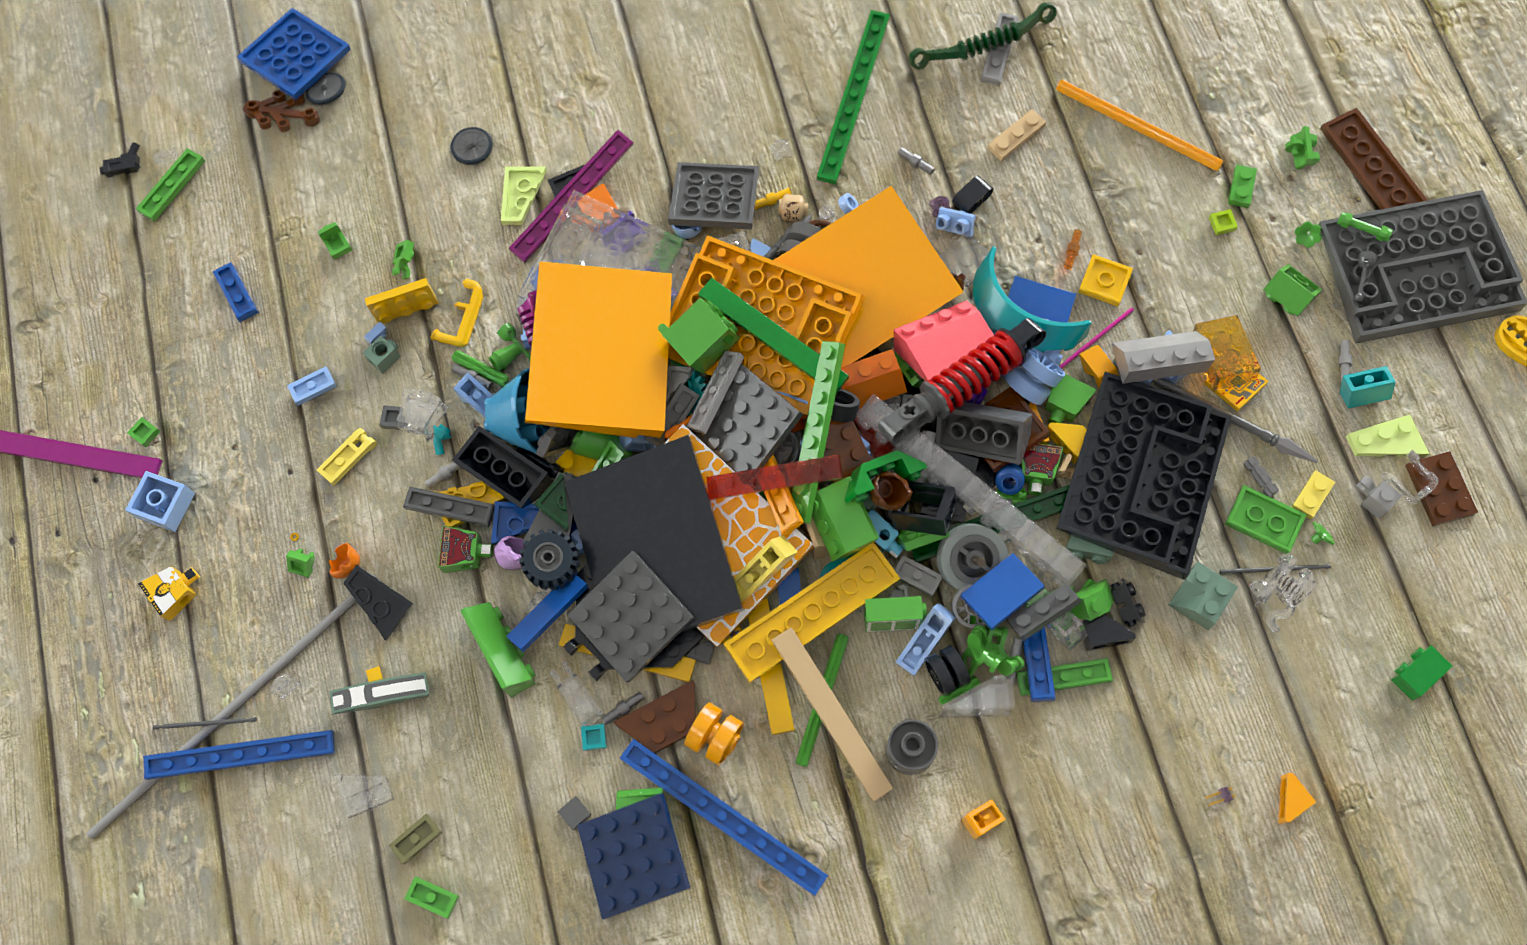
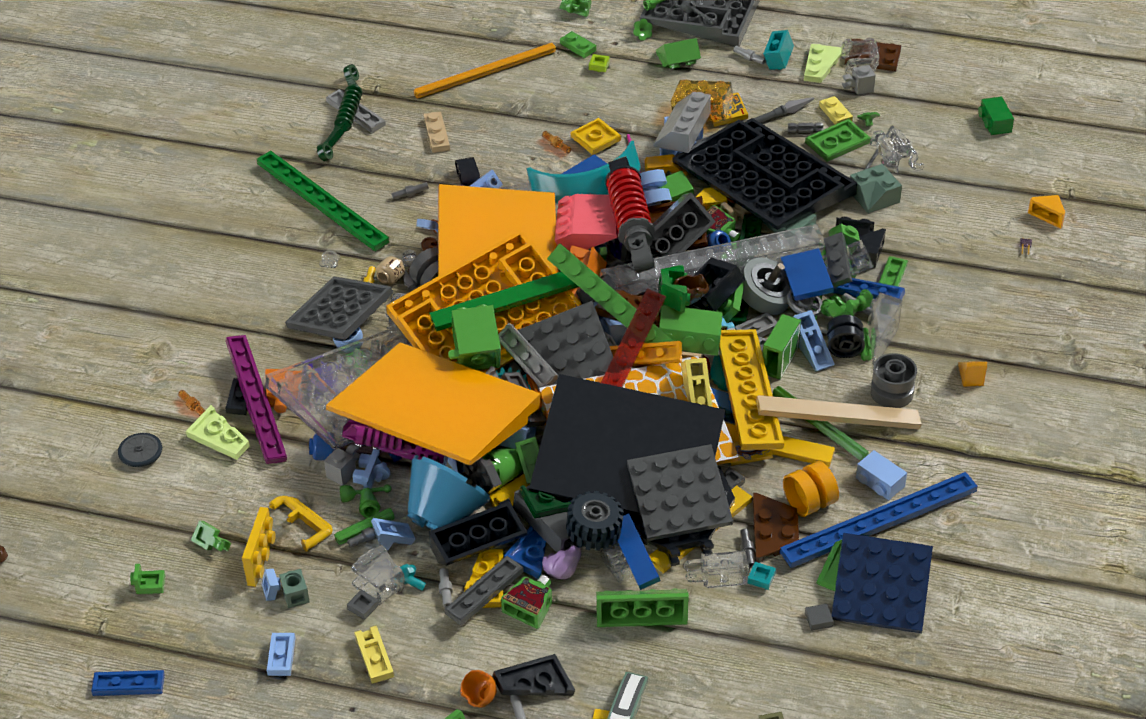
camera: 65 degrees left, 25 degrees down
none -> clear orange bar [178,390,206,416]
none -> light blue brick [856,450,907,500]

